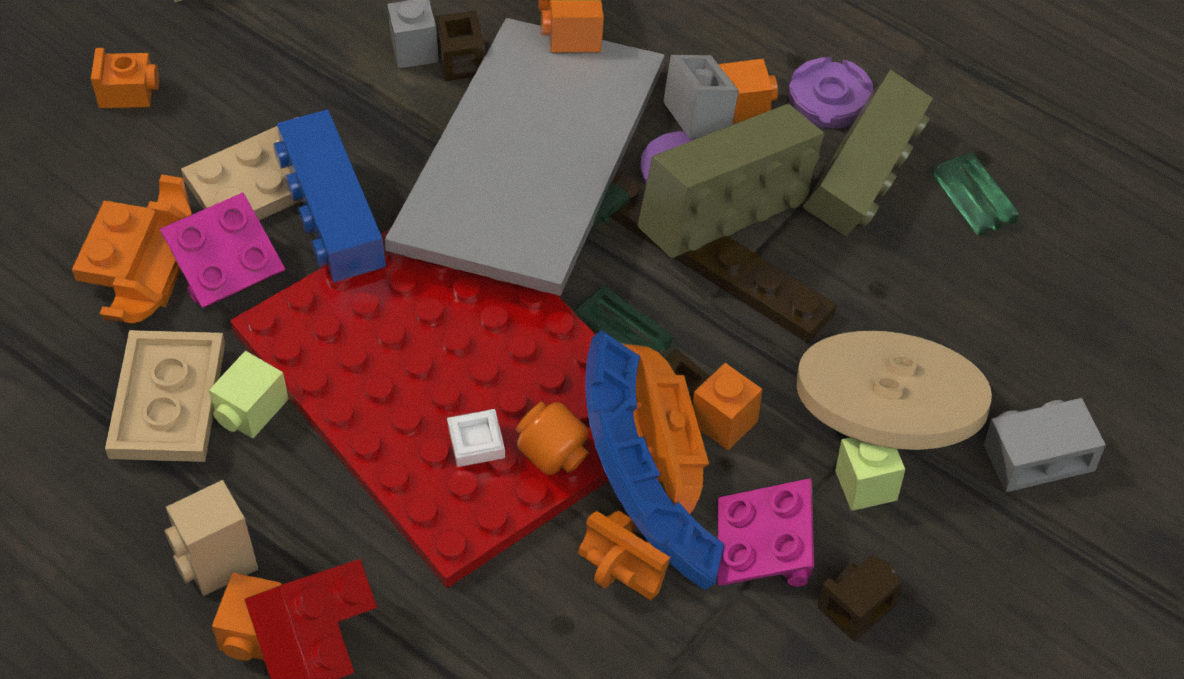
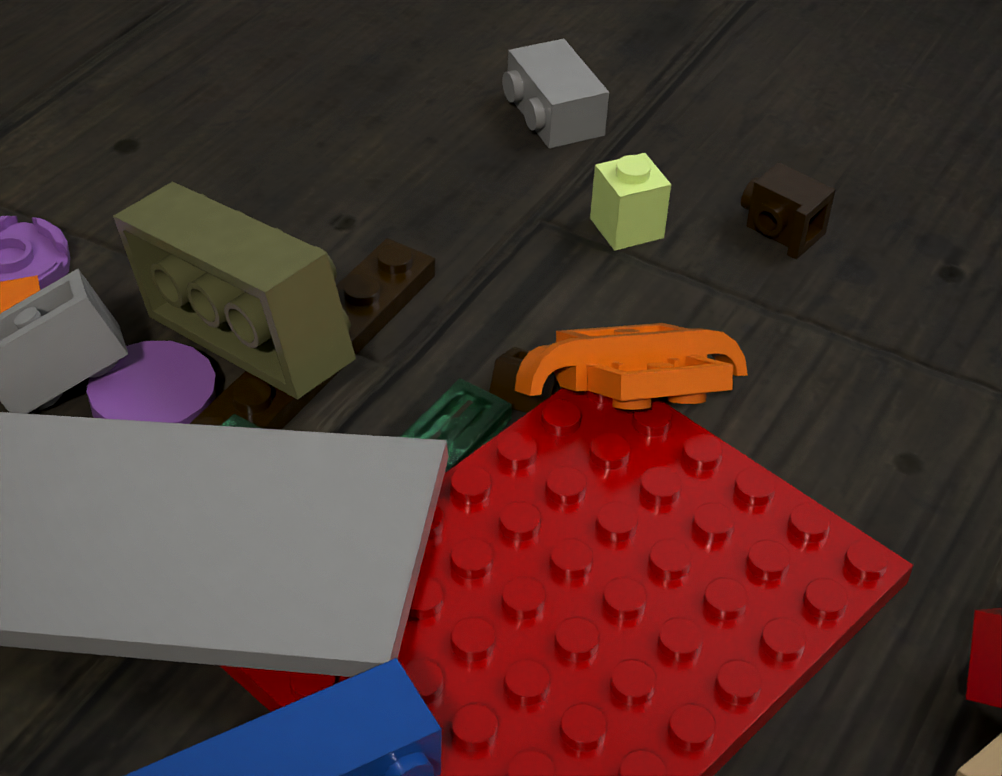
camera: 100 degrees left, 10 degrees down
white tile [447,409,505,467] -> none
orange head [516,402,589,475] -> none
orange hips [578,511,671,600] -> none
blue tile [585,330,725,590] -> none
orange brick [693,363,763,451] -> none
dark pink hinge [718,478,814,587] -> none
tan plate [796,331,992,450] -> none
olive brick [803,69,933,237] -> none
clear green tile [933,152,1019,237] -> none

